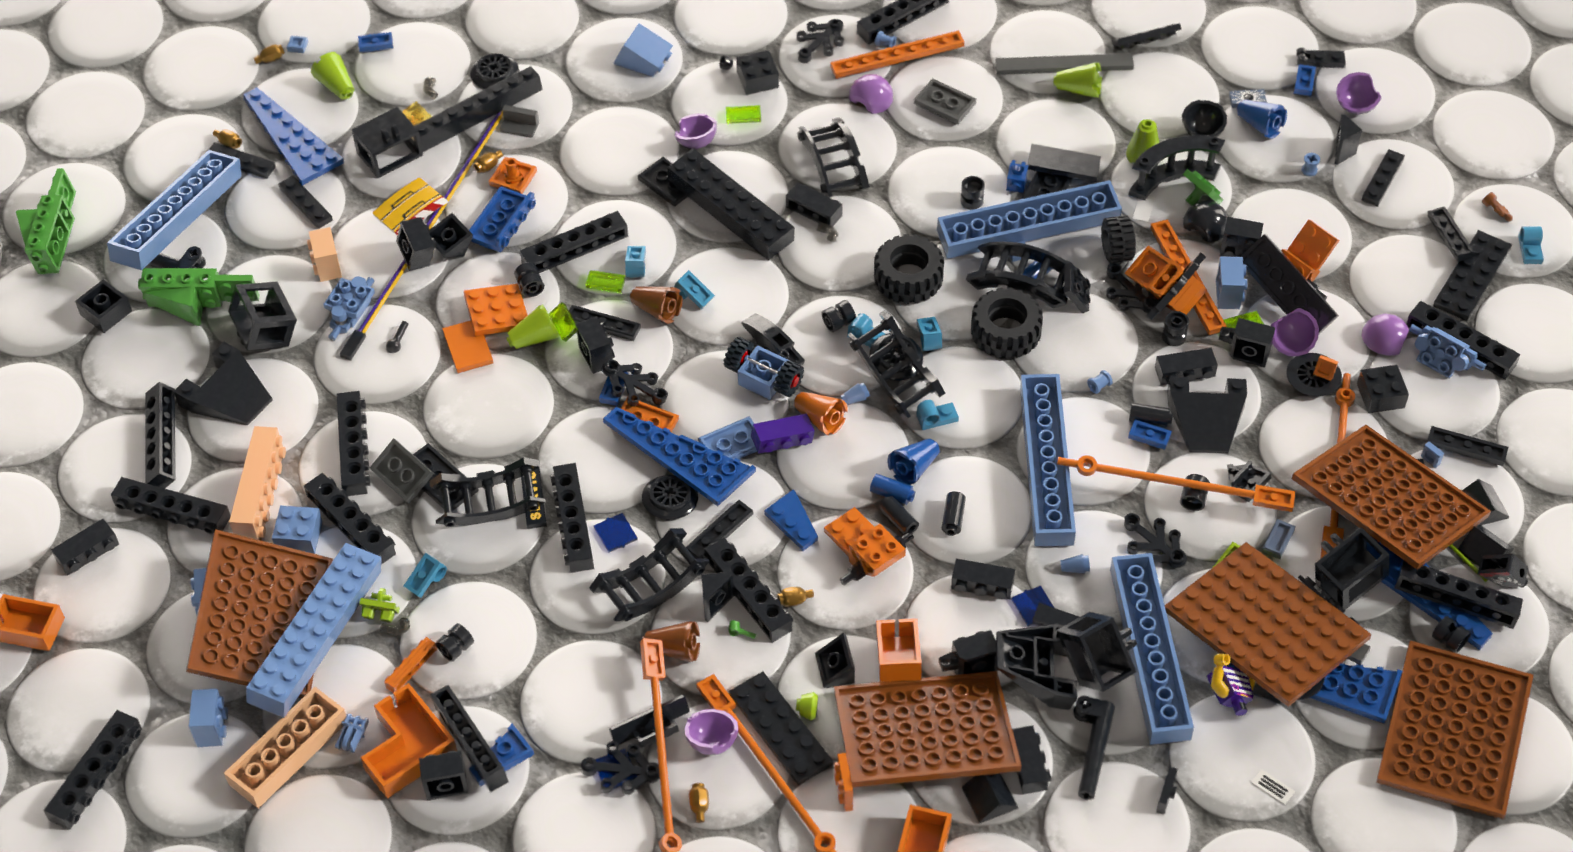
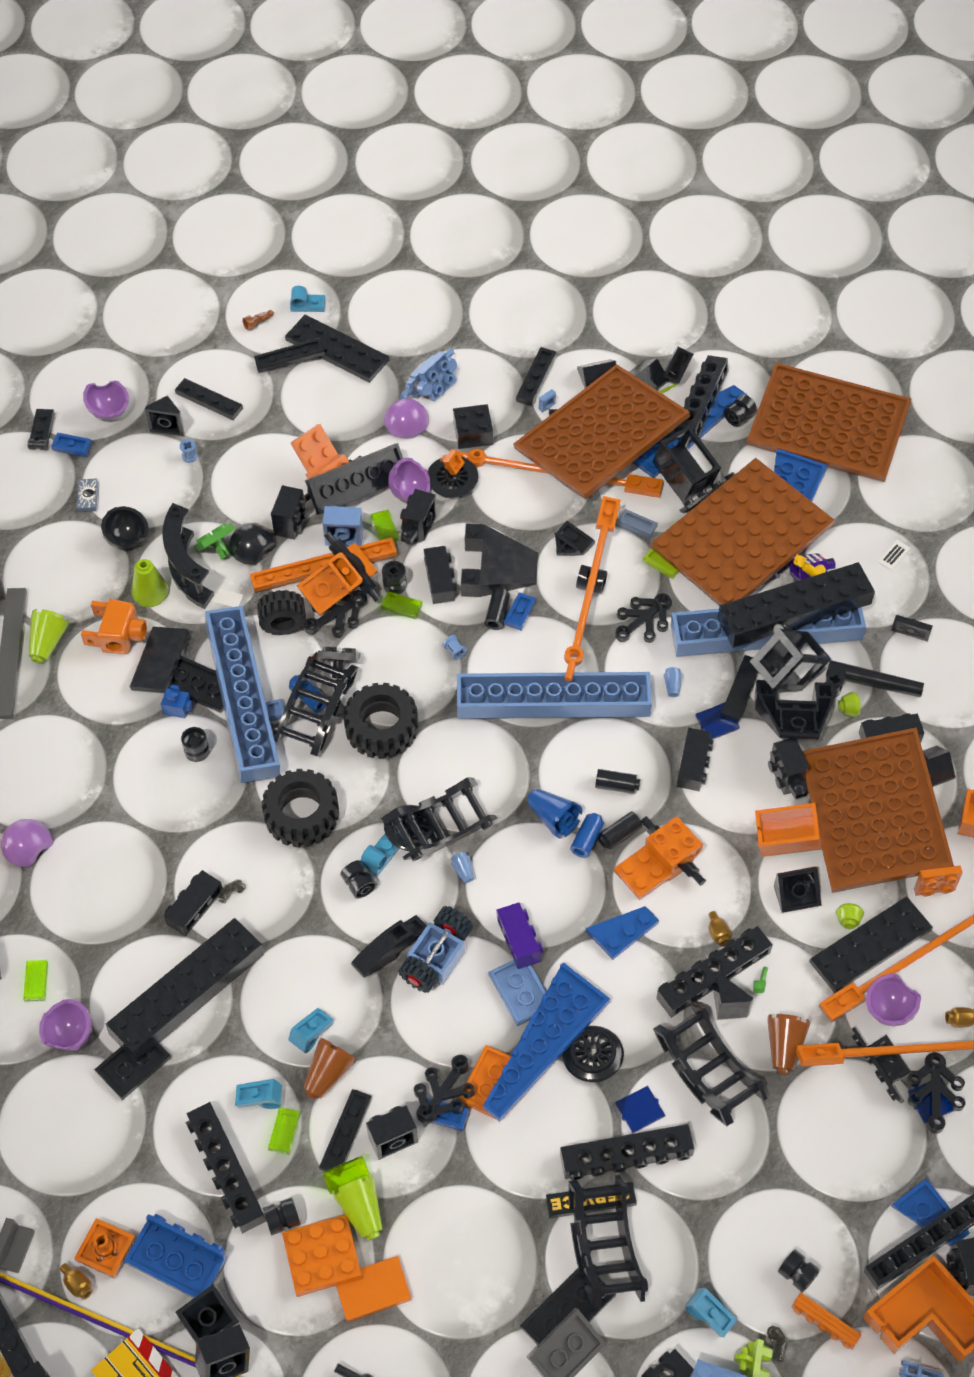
camera: 90 degrees left, 5 degrees up
black tile [686,500,753,559] -> none
orange cone [794,392,848,435] -> none
black fence [797,117,870,197] -> none
dark grey plate [914,78,977,125] -> none
dark azure plate [916,400,959,430] -> none
dark azure plate [917,317,942,351] -> none
blue cone [1237,100,1287,139] -> none
black brick [1406,301,1521,380] -> none
none -> orange piece [81,599,147,654]
none -> clear neon green tile [381,591,423,619]
none -> black brick [718,562,875,648]
none -> lime cone [838,692,861,718]

